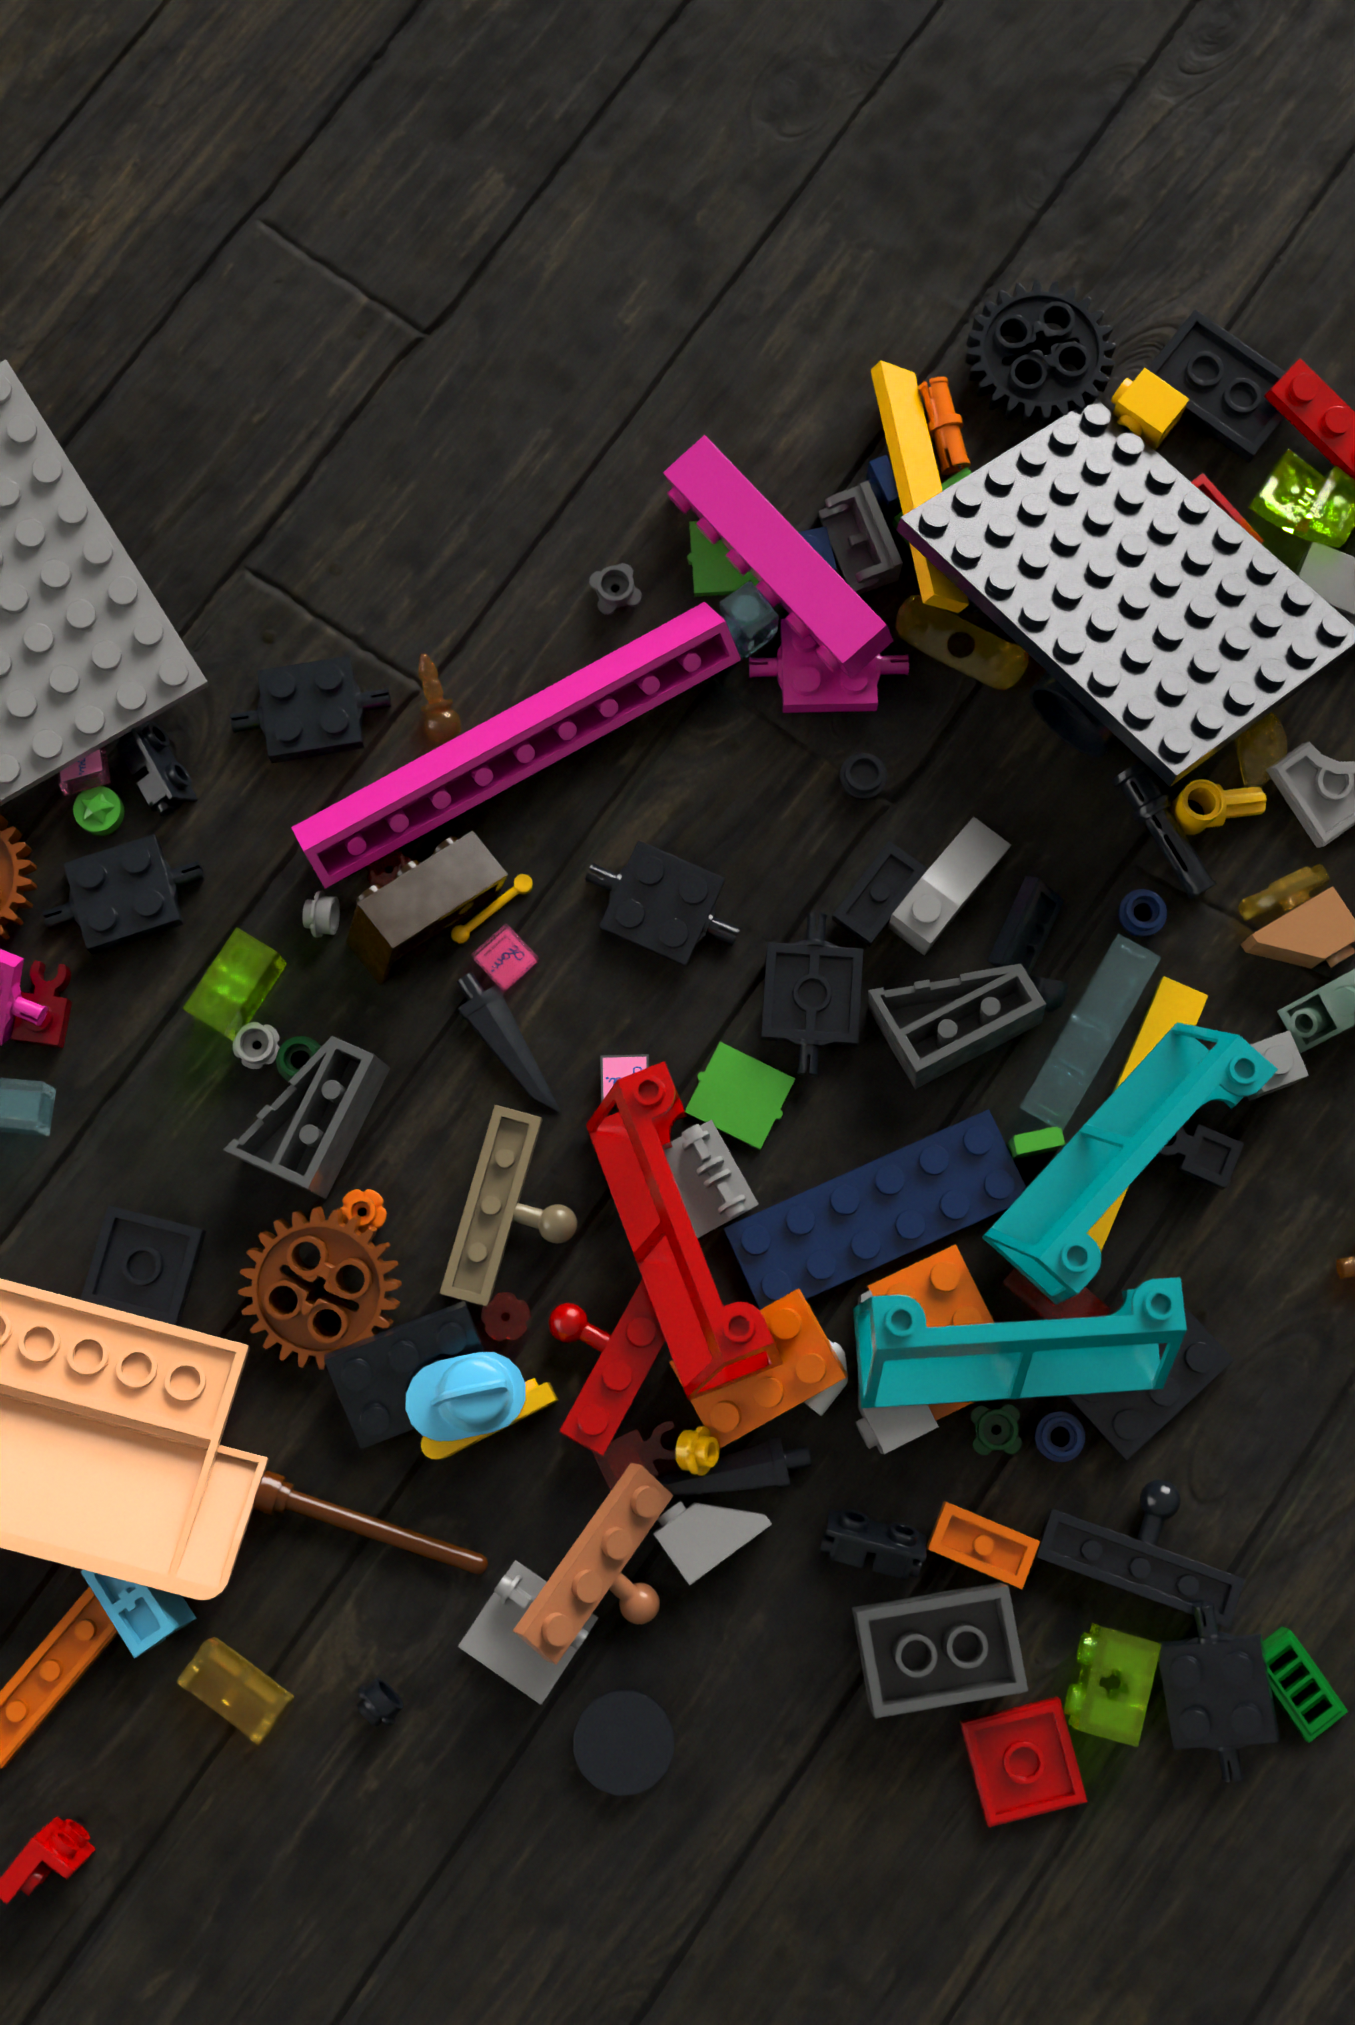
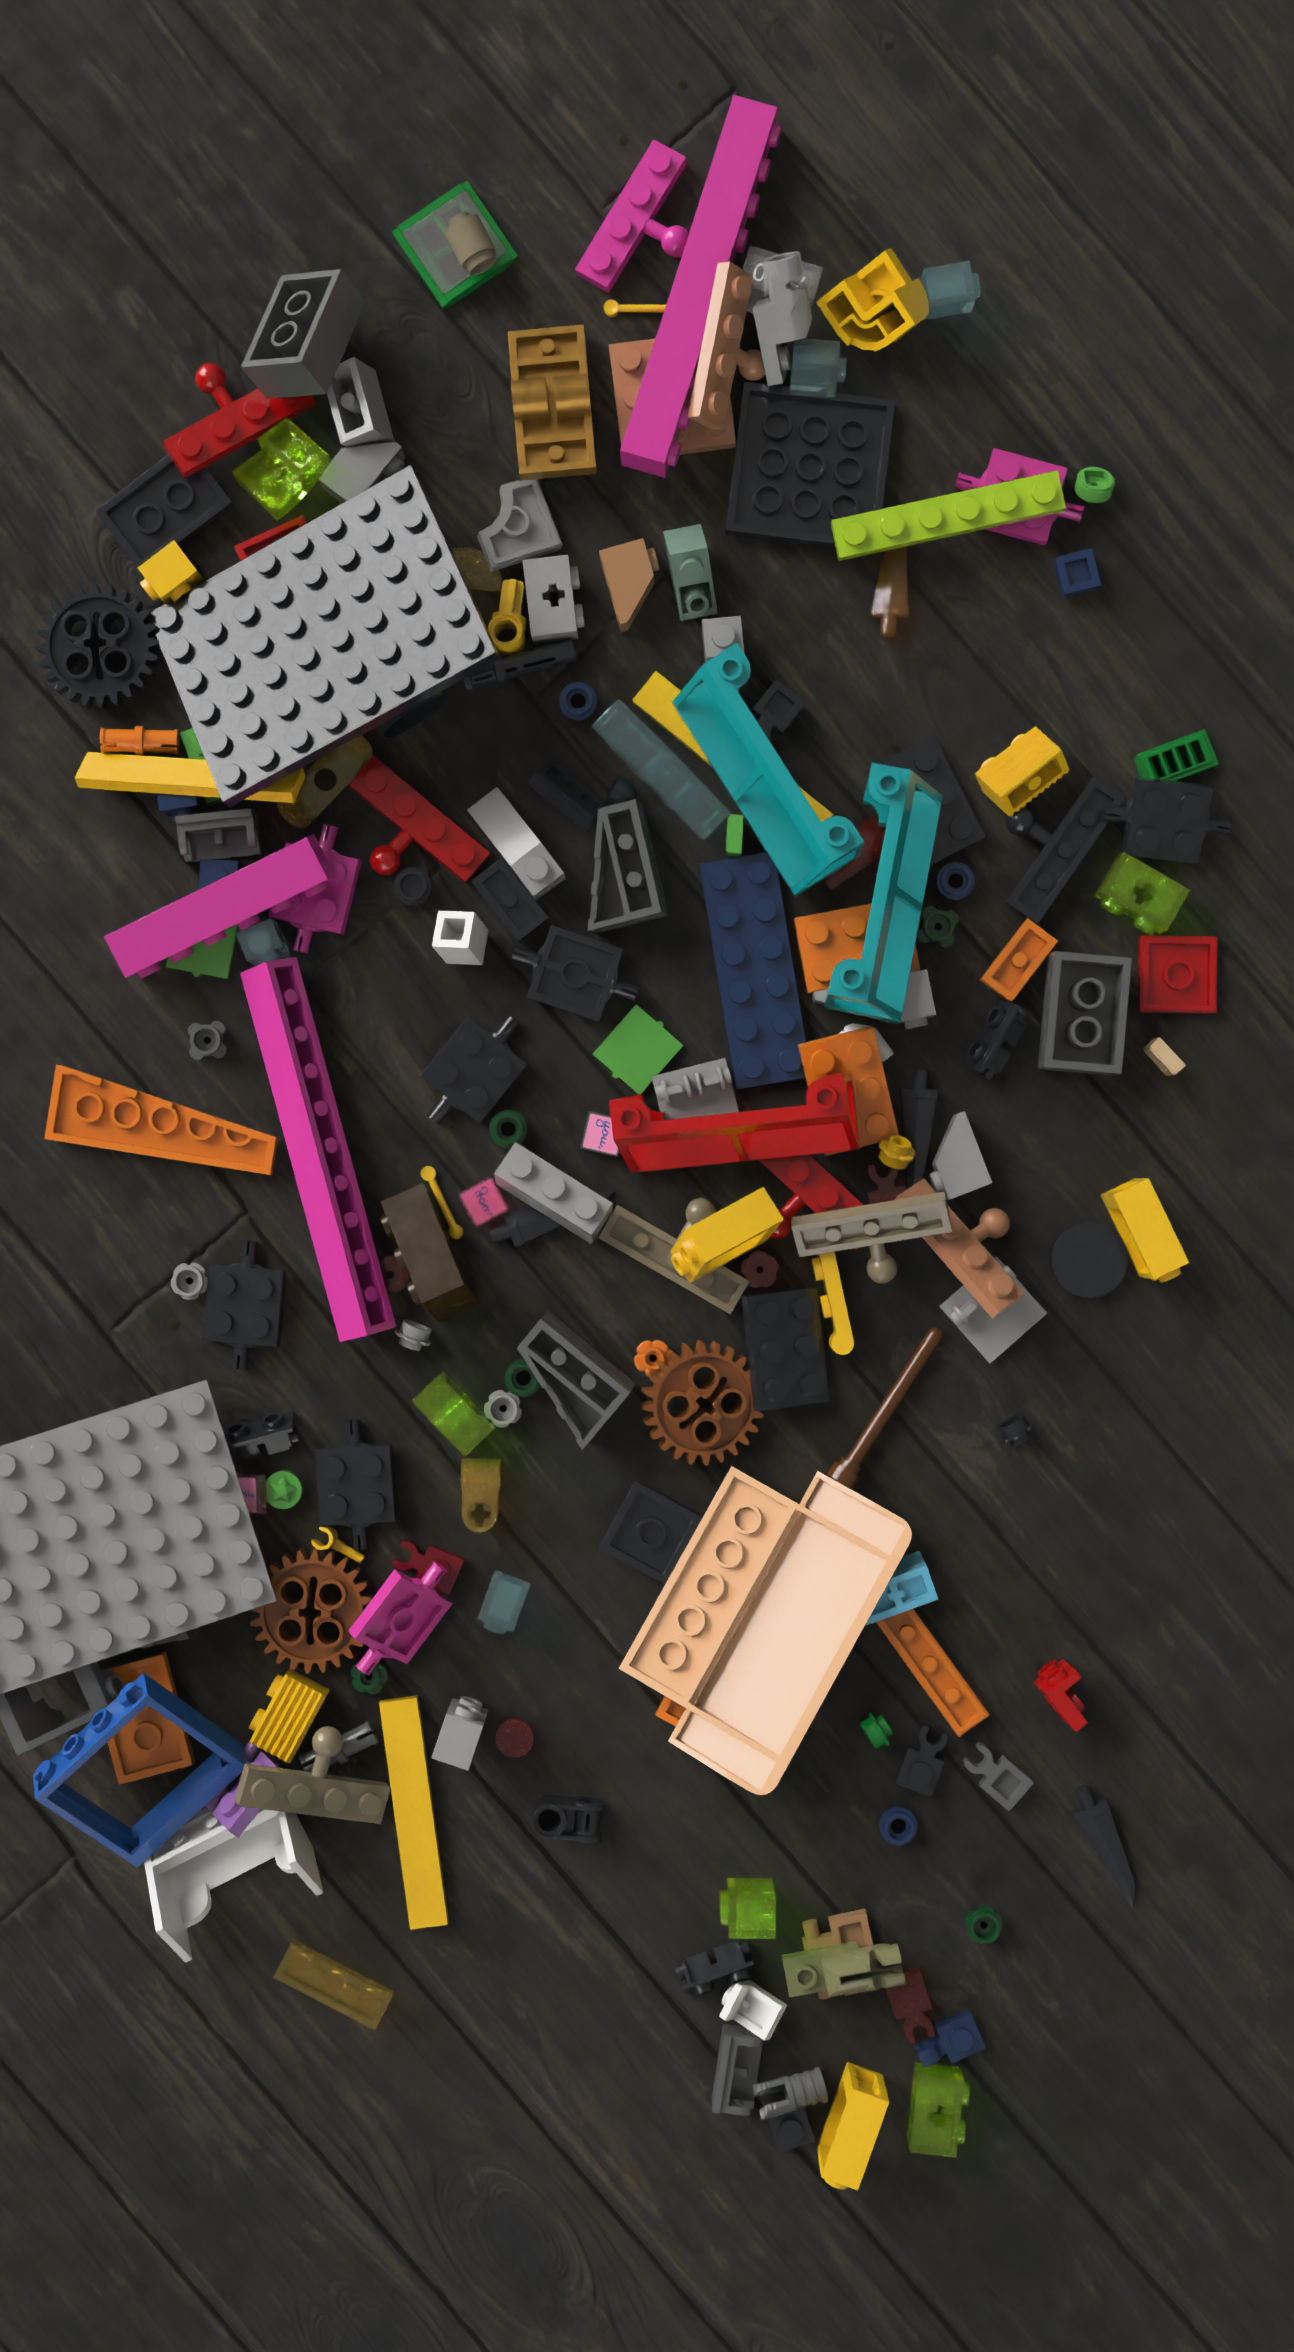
camera: 80 degrees left, 10 degrees up
clear yellow hinge [176,1636,295,1746] -> none
medium azure piece [406,1352,525,1441] -> none
clear orange bar [419,653,461,744] -> none
clear yellow plate [1238,863,1330,921] -> none
none -> orange wing [44,1065,278,1175]
none -> light grey plate [171,1263,208,1300]
none -> yellow hand [311,1526,364,1564]
none -> red plate [349,756,490,884]
none -> white brick [432,911,488,965]
none -> clear yellow piece [461,1458,501,1533]
none -> dark green plate [489,1110,528,1148]
none -> light grey brick [494,1142,613,1244]
none -> light grey brick [523,555,585,645]
none -> yellow window [670,1187,784,1283]
none -> dark tan plate [791,1192,952,1283]
none -> yellow brick [974,726,1069,816]
none -> yellow window [1100,1178,1189,1283]
none -> tan tile [1143,1037,1186,1076]

